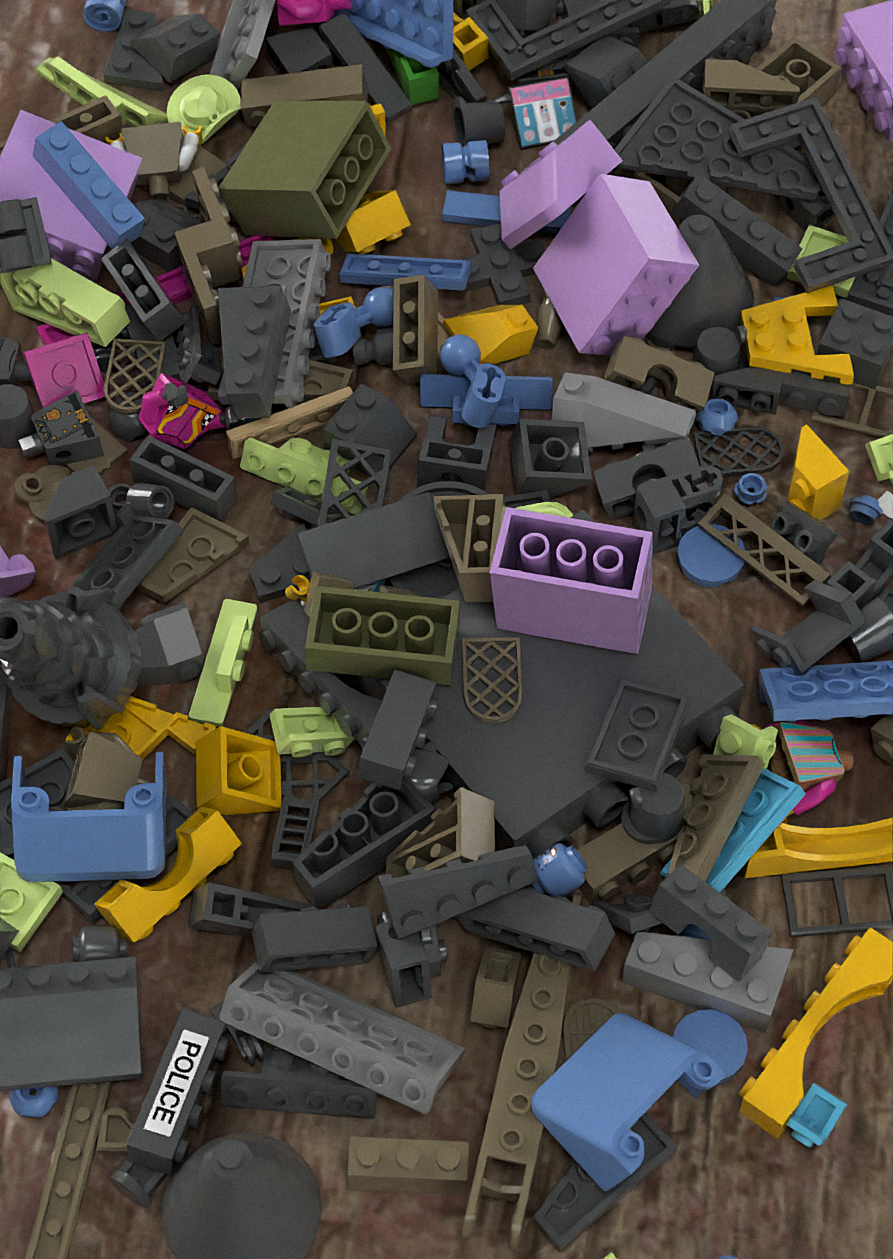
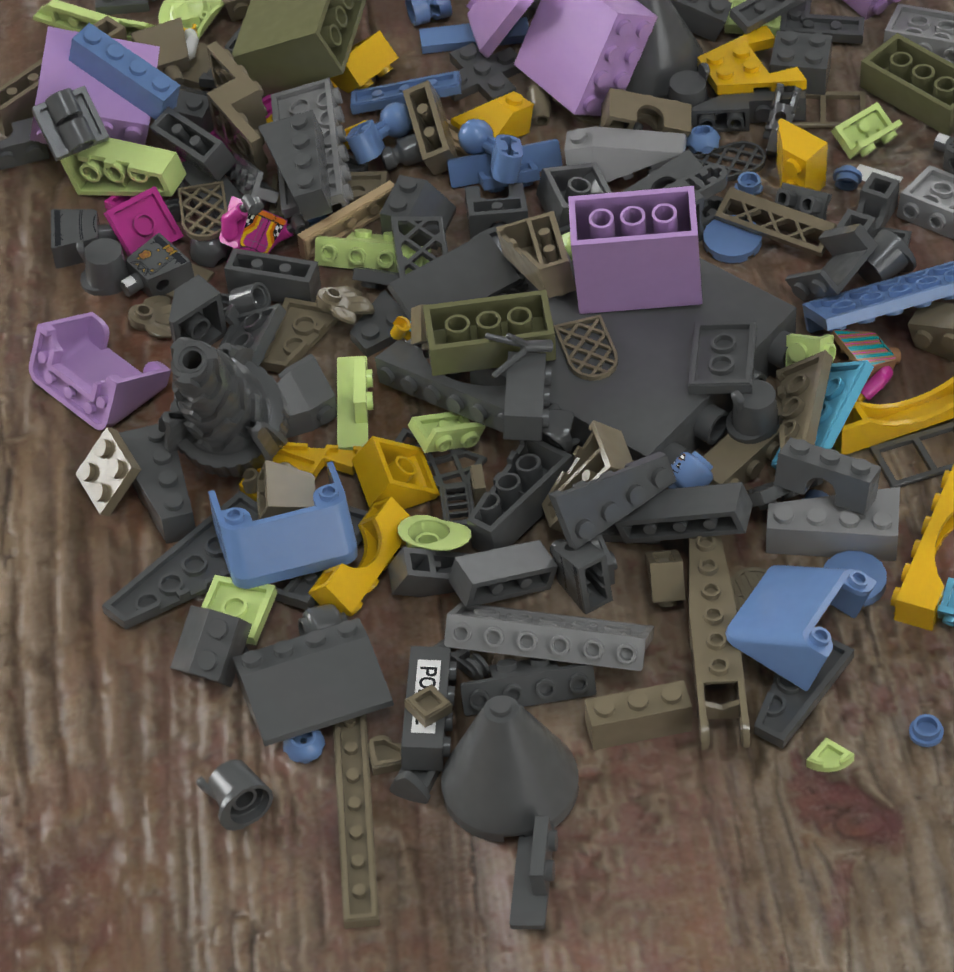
camera: 10 degrees left, 10 degrees down
none -> dark tan plate [316,286,375,325]
none -> yellowish green piece [398,515,472,551]
none -> dark tan tile [404,684,452,728]
none -> dark tan tile [470,464,486,506]
none -> dark grey plant [485,333,553,378]
none -> dark grey hinge [762,83,802,157]

